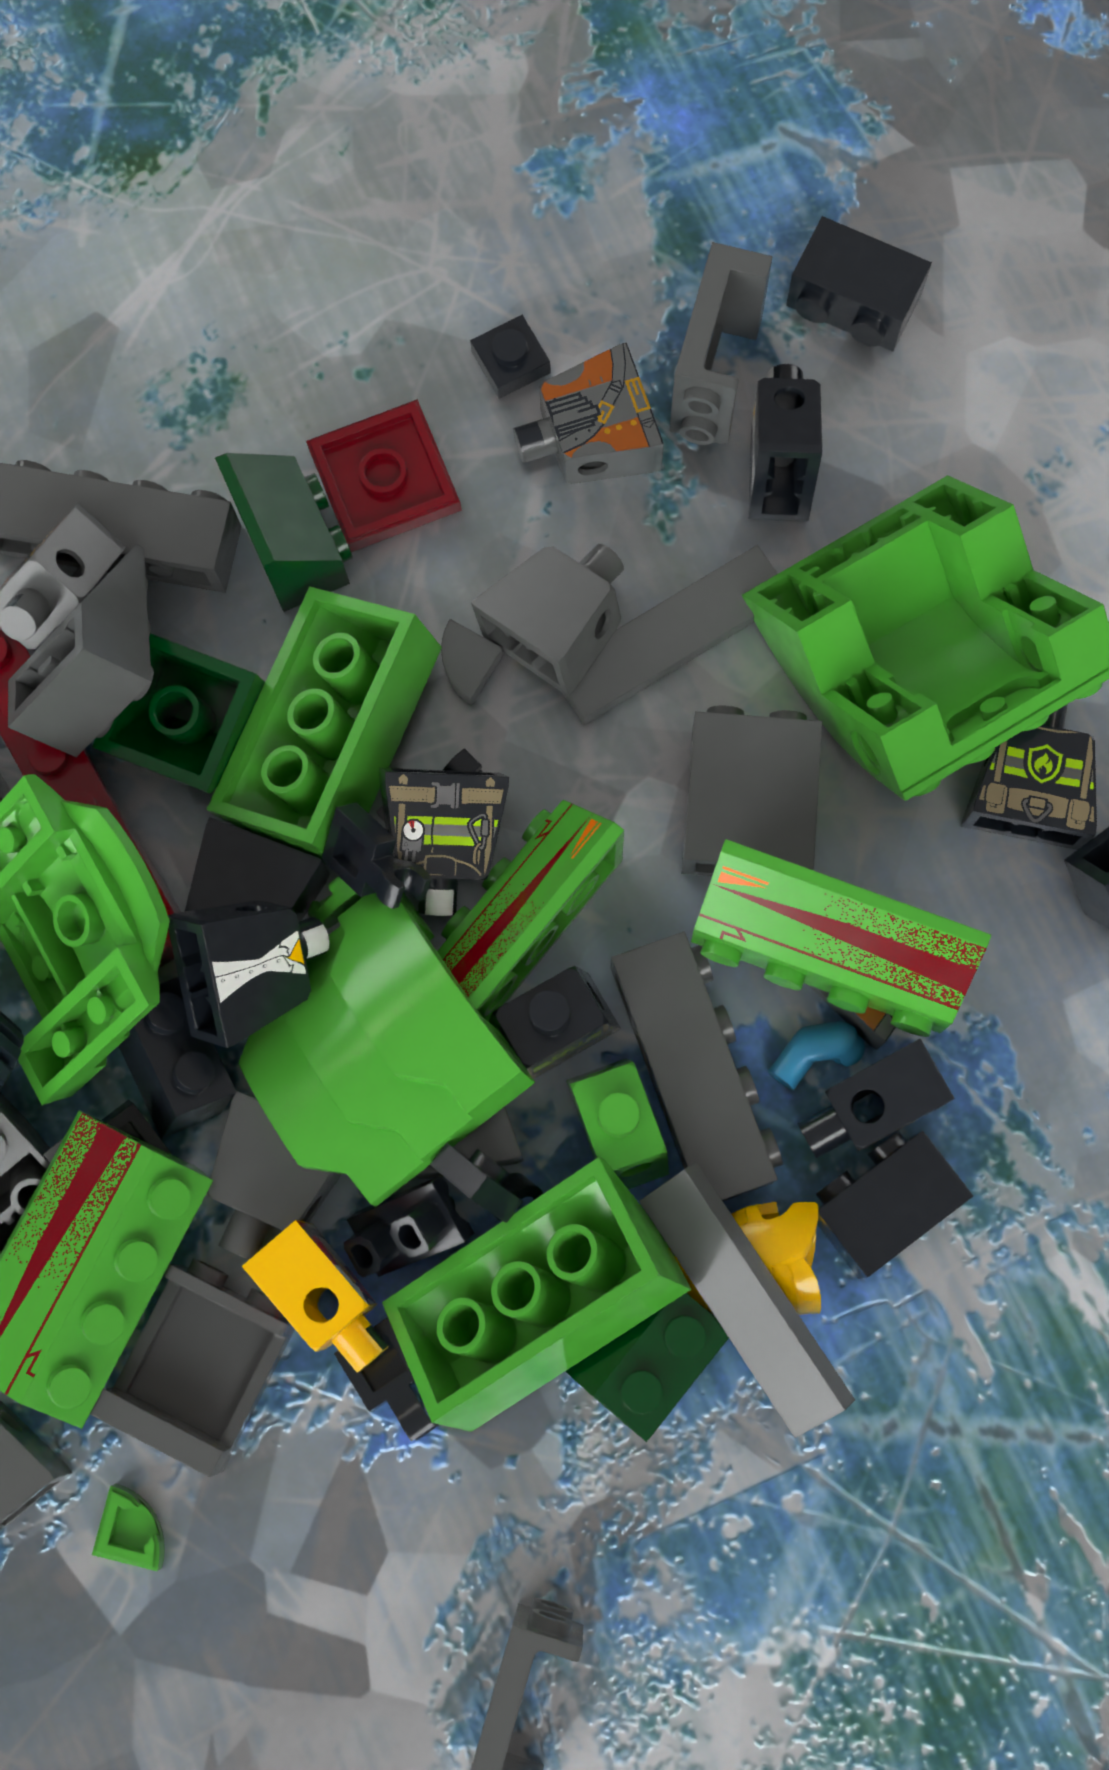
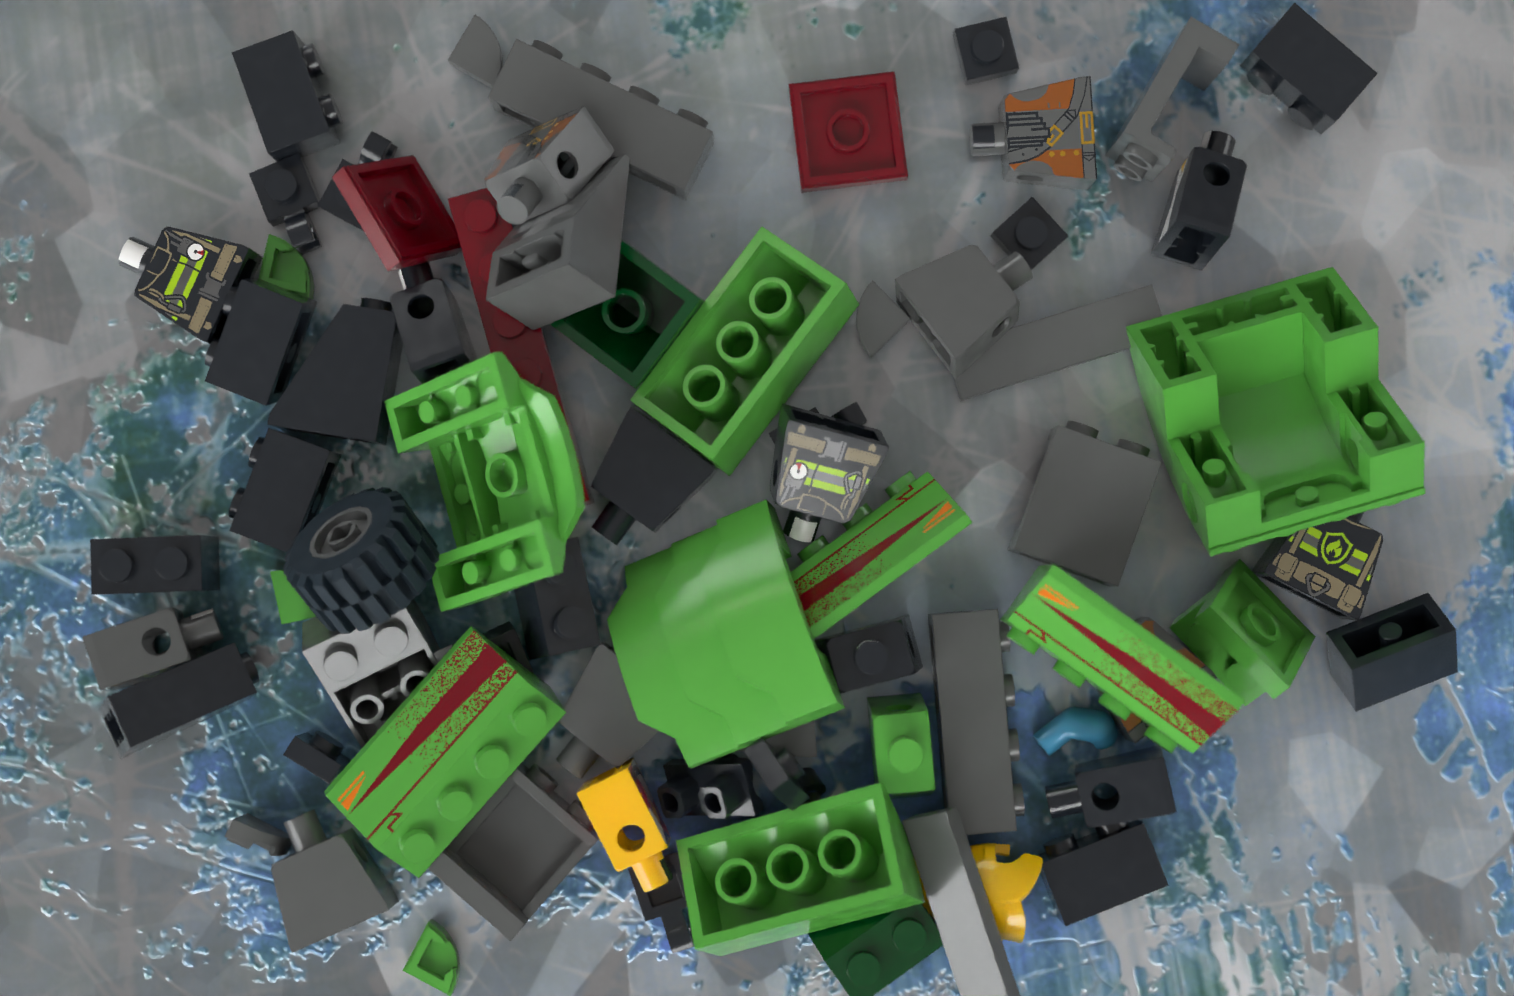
camera: 15 degrees right, 10 degrees up
black torso [168,901,329,1048] -> none
dark green slope [215,453,353,612] -> none
bright green tile [308,876,364,930] -> none
black plate [321,802,431,909] -> none
none -> black plate [991,197,1068,270]
none -> bright green bracket [1169,559,1316,706]

